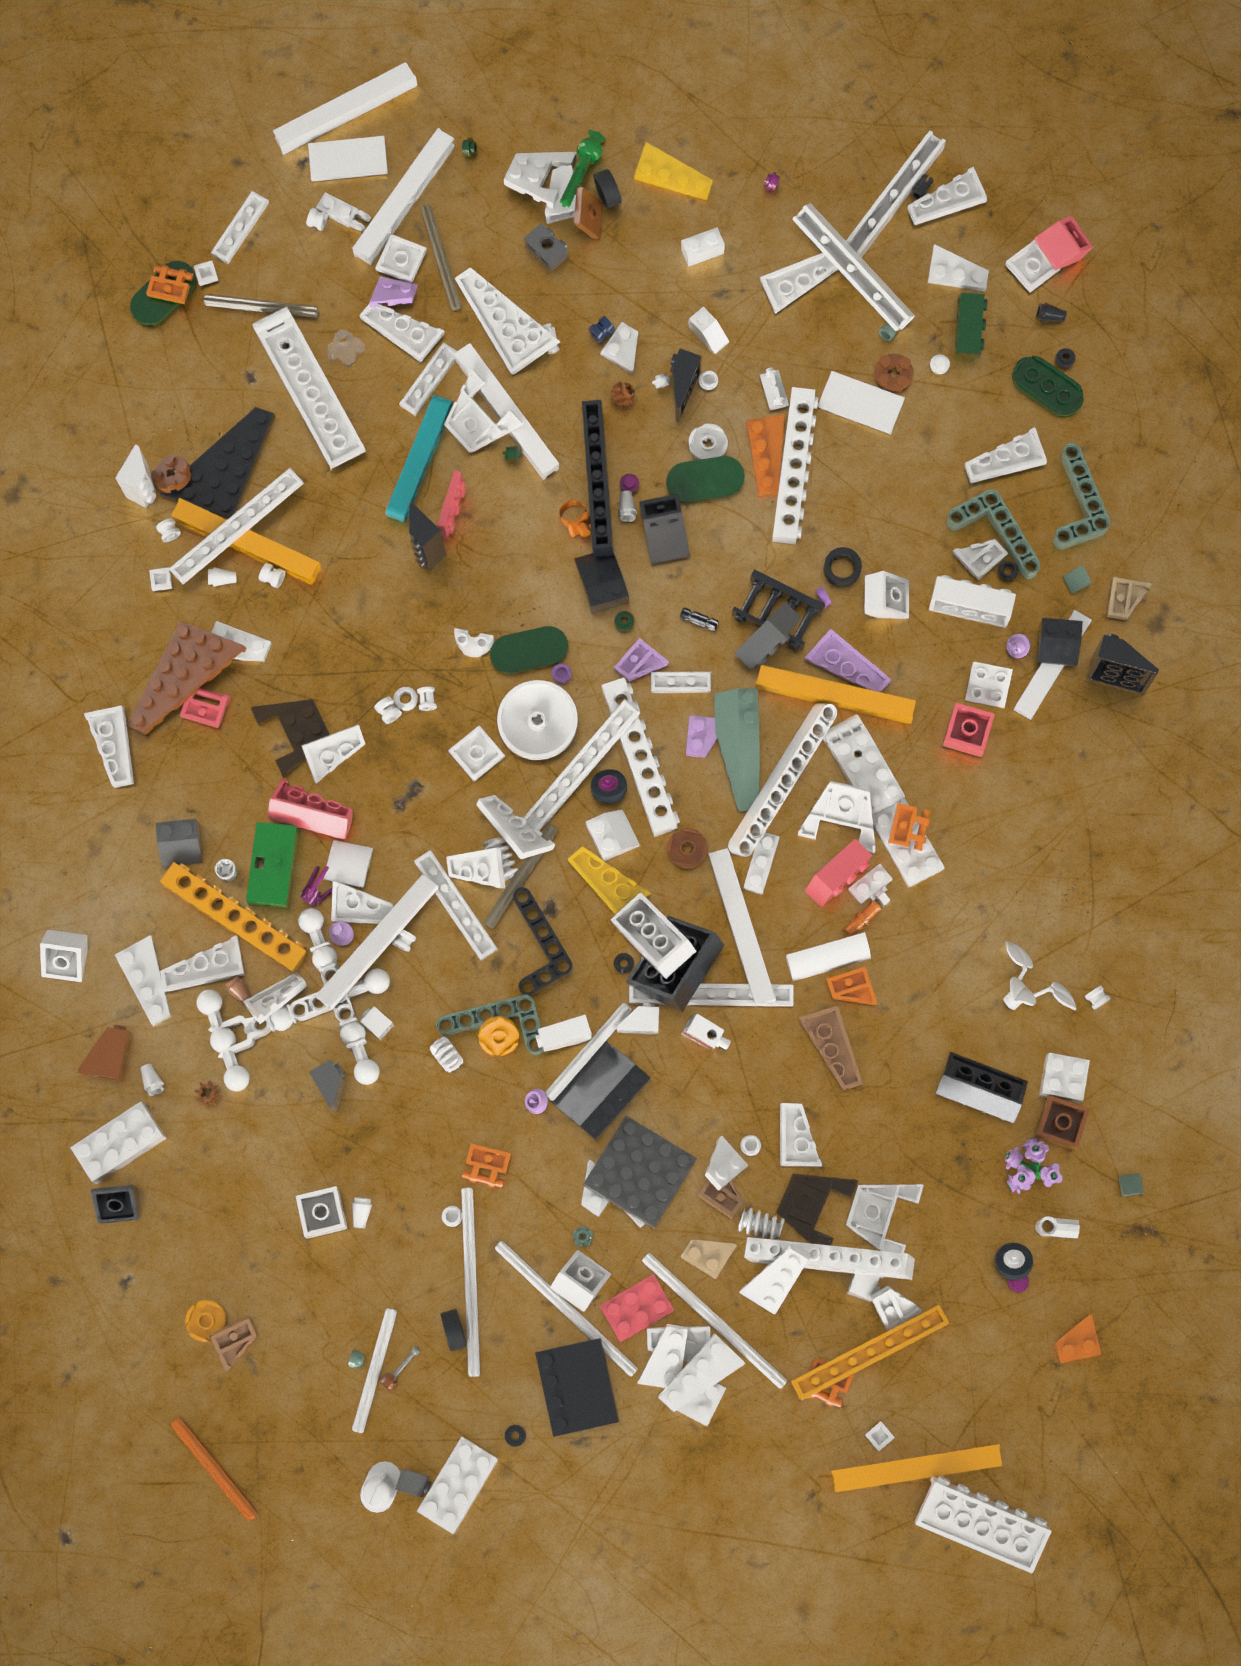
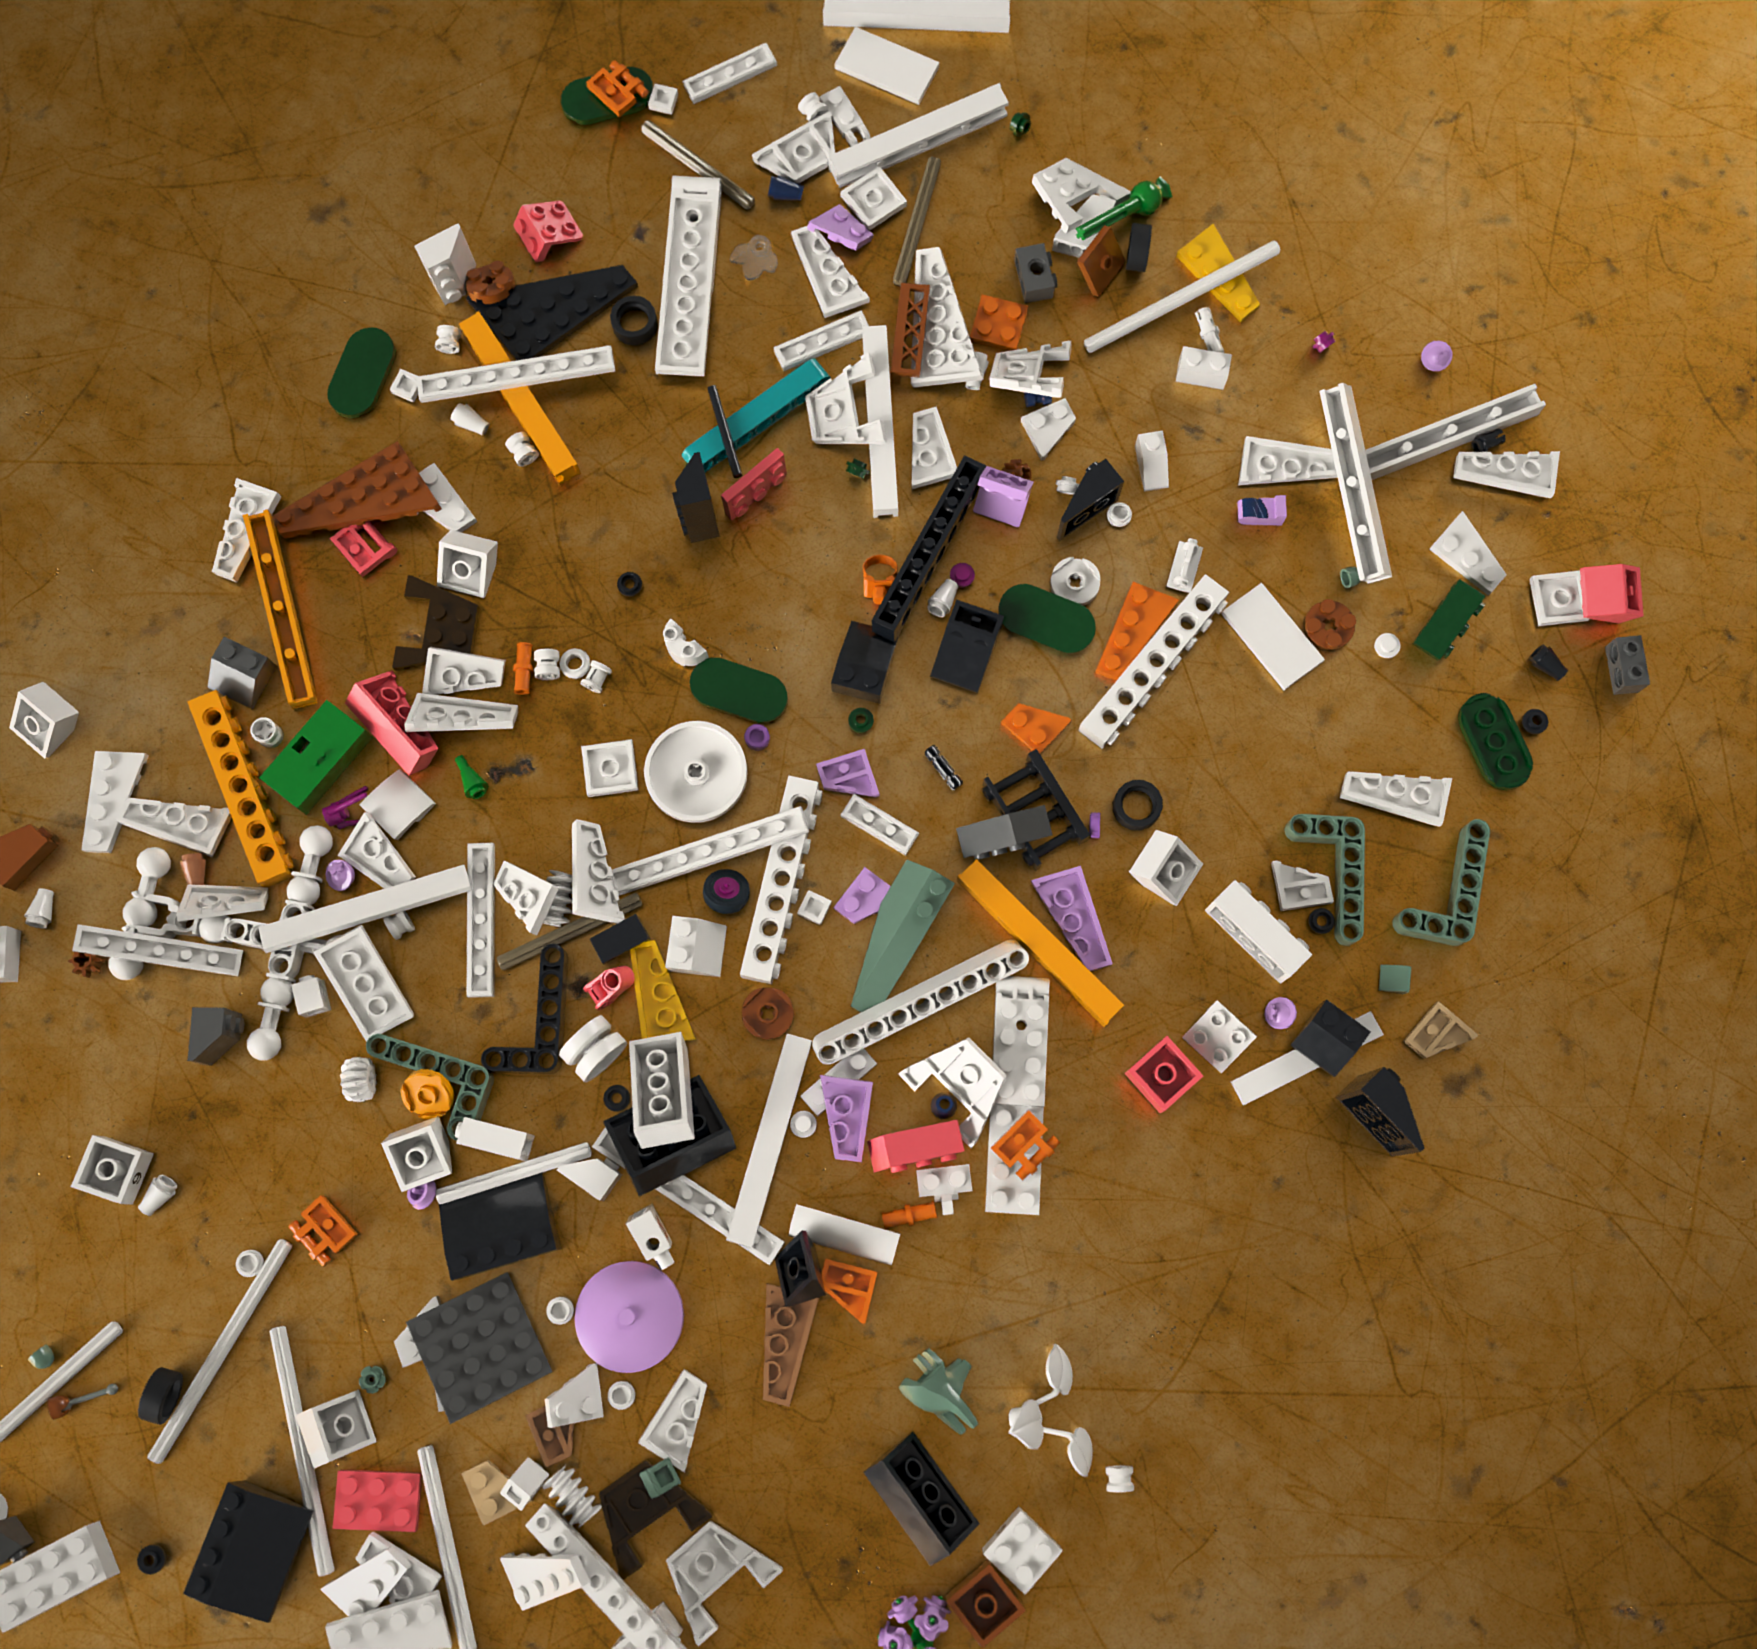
camera: 30 degrees right, 0 degrees up
none -> white plate [72,924,243,976]
none -> light orange tile [243,509,318,710]
none -> white plate [313,925,414,1042]
none -> dark green tile [327,327,396,418]
none -> white slope [381,1116,452,1192]
none -> white wing [404,693,518,732]
none -> white slope [437,530,498,598]
none -> green cone [455,755,489,799]
none -> white brick [500,1457,550,1511]
none -> coral bracket [513,201,583,262]
none -> orange pin [513,642,534,695]
none -> white plate [546,1297,574,1325]
none -> white wheel [559,1015,628,1083]
none -> lavender dish [575,1261,684,1373]
none -> coral piece [583,966,634,1011]
none -> black hinge [590,914,650,965]
none -> black tyre [610,295,658,346]
none -> black plate [617,572,642,597]
none -> sand green slope [639,1457,681,1499]
none -> black bar [707,385,743,478]
none -> white wing [752,111,835,184]
none -> dark blue cone [768,175,804,201]
none -> black slope [775,1230,826,1307]
none -> white plate [790,1111,817,1138]
none -> white plate [797,890,832,925]
none -> lavender wing [820,1075,873,1162]
none -> dark orange fence [891,283,930,384]
none -> sand green piece [899,1348,978,1435]
none -> white wing [912,406,957,489]
none -> dark blue cone [931,1093,957,1119]
none -> orange plate [970,294,1028,351]
none -> lavender bracket [973,466,1034,527]
none -> white wing [990,341,1072,398]
none -> orange wing [1001,703,1072,755]
none -> white axle [1084,241,1281,353]
none -> white pin [1195,307,1225,353]
none -> lavender leg [1237,495,1287,526]
none -> lavender hat [1421,341,1452,371]
none -> dark grey brick [1605,635,1650,695]

